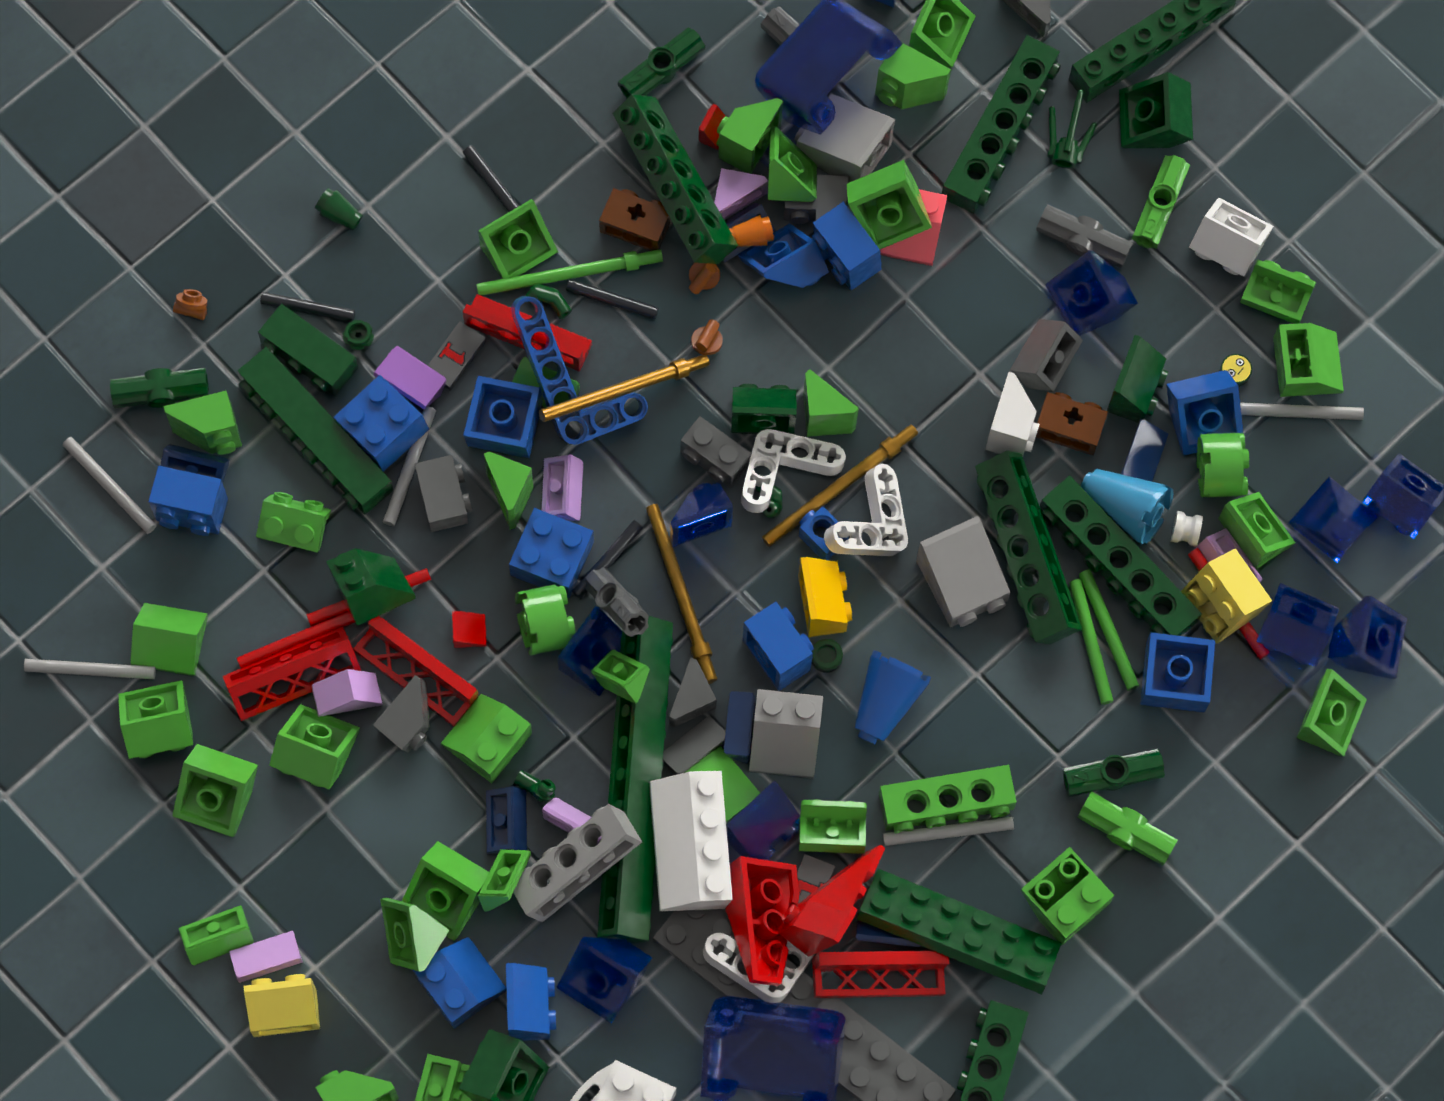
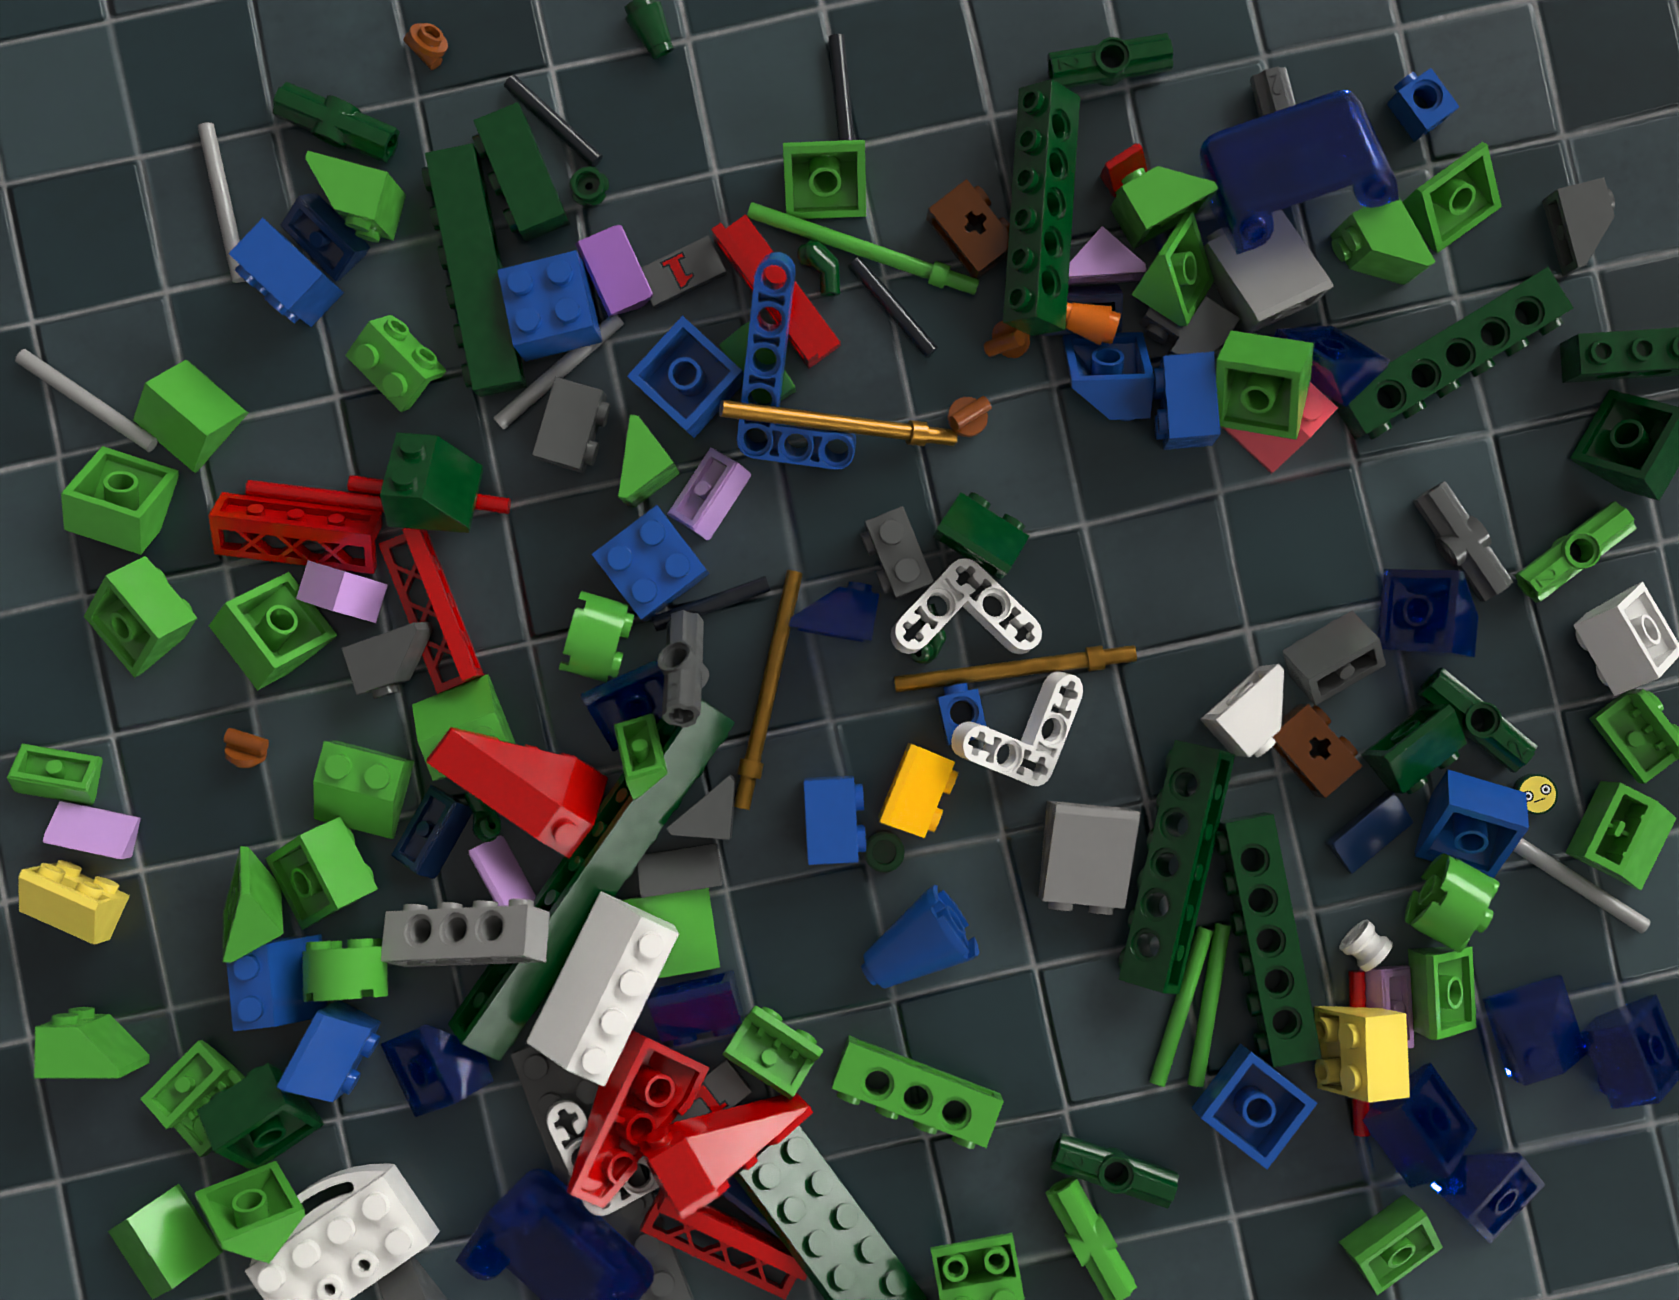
camera: 30 degrees right, 15 degrees up
red slope [452,611,487,648] -> none
bright green slope [478,849,531,912] -> none
dark blue slope [724,691,756,764] -> none
light grey slope [749,689,823,779] -> none
bright green slope [803,369,859,437] -> none
light grey bar [883,817,1014,846] -> none
dark green plant [1048,89,1097,169] -> none
dark azure cone [1081,469,1174,544] -> none
none -> dark orange plate [224,728,269,768]
none -> bright green brick [302,938,388,1002]
none -> bright green slope [313,740,415,839]
none -> red wedge [426,727,608,859]
none -> clear blue slope [1274,326,1390,407]
none -> dark green piece [1417,667,1537,773]

